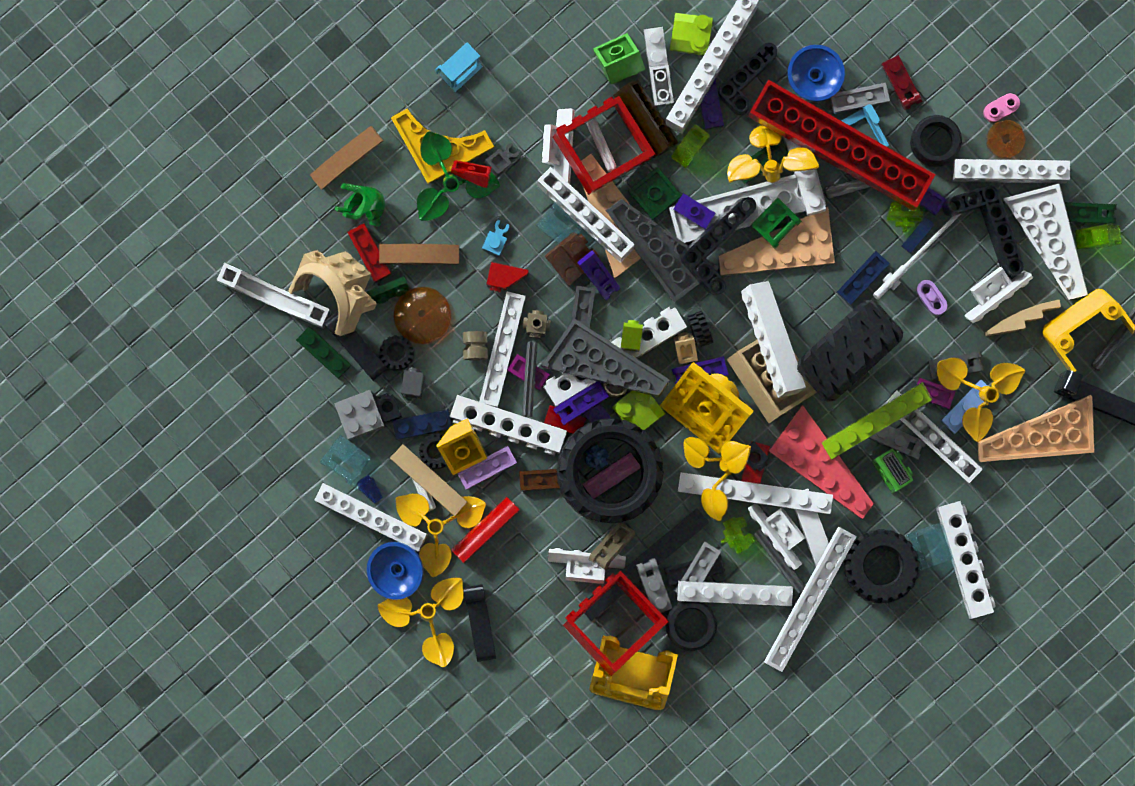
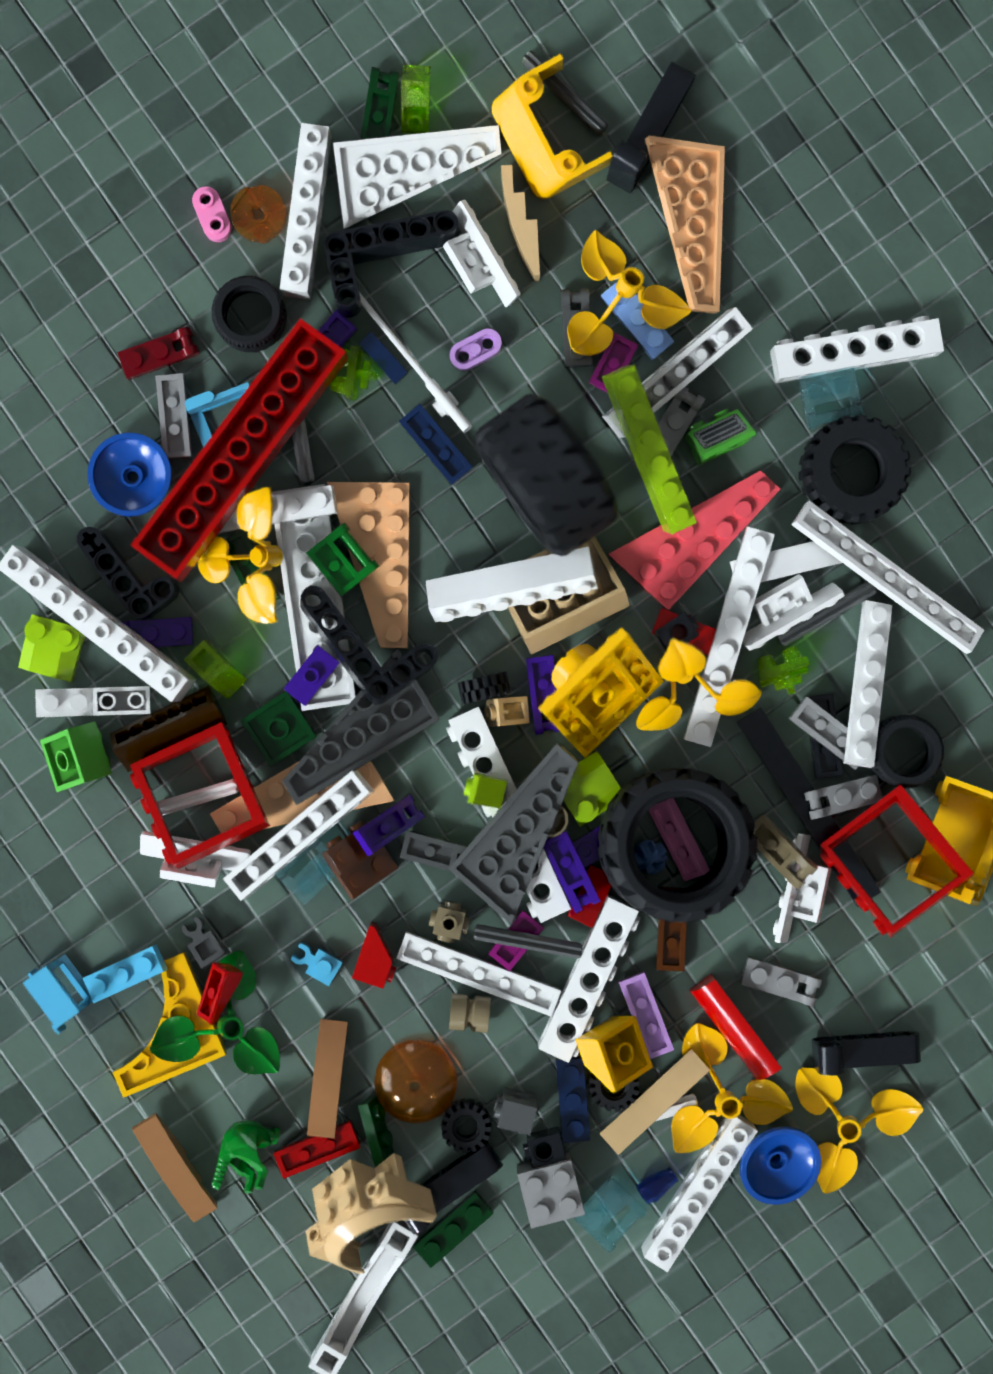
camera: 85 degrees left, 5 degrees up
none -> medium azure plate [82,944,168,1003]
none -> light grey plate [740,956,822,1007]

